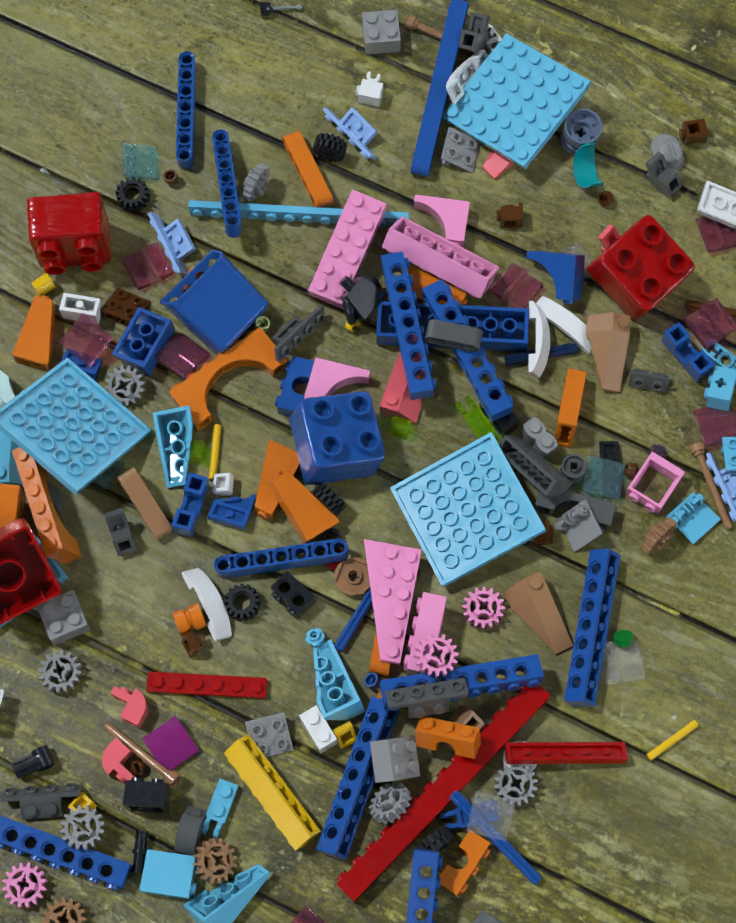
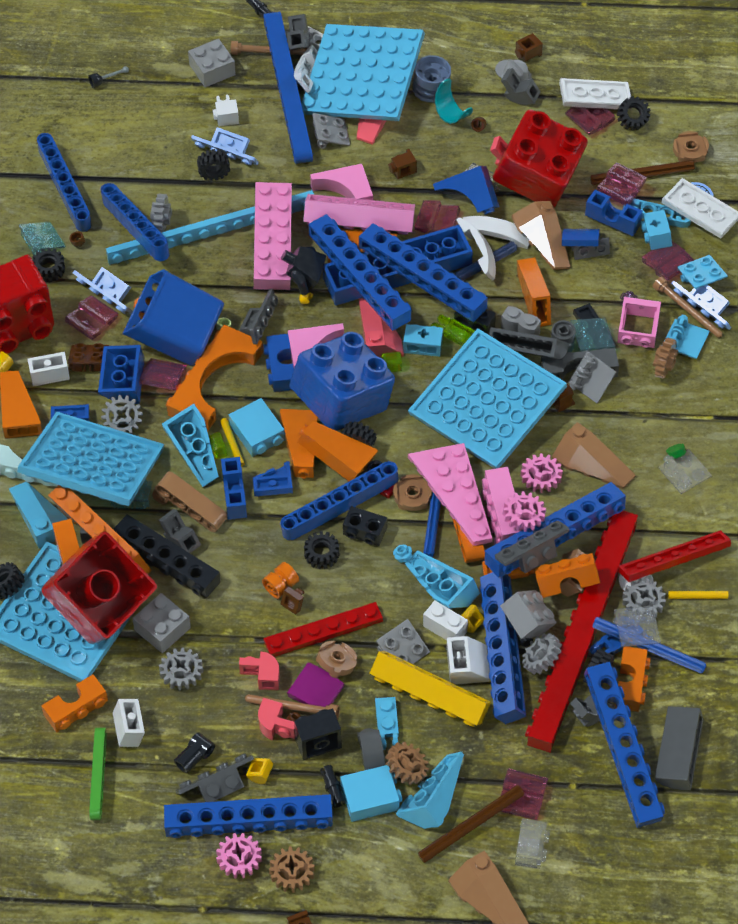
camera: 25 degrees left, 15 degrees down
clear pink slope [59,313,113,367] -> none
light grey gear [60,805,105,851] -> none
white slope [181,568,232,641] -> none
white brick [212,473,234,496] -> none
orange beam [282,130,335,208] -> none
blue hinge [364,672,381,690] -> none
dark grey beam [425,320,483,352] -> none
blue brick [564,549,621,707] -> none
reddish brown hinge [623,463,638,478] -> none
none -> black brick [113,514,221,598]
none -> medium azure brick [228,398,285,457]
none -> medium nougat plate [316,641,357,678]
none -> medium azure brick [403,324,443,357]
none -> white slope [447,636,491,684]
none -> blue slope [562,229,600,246]
none -> dark grey brick [570,695,616,727]
none -> yellow piece [668,591,728,599]

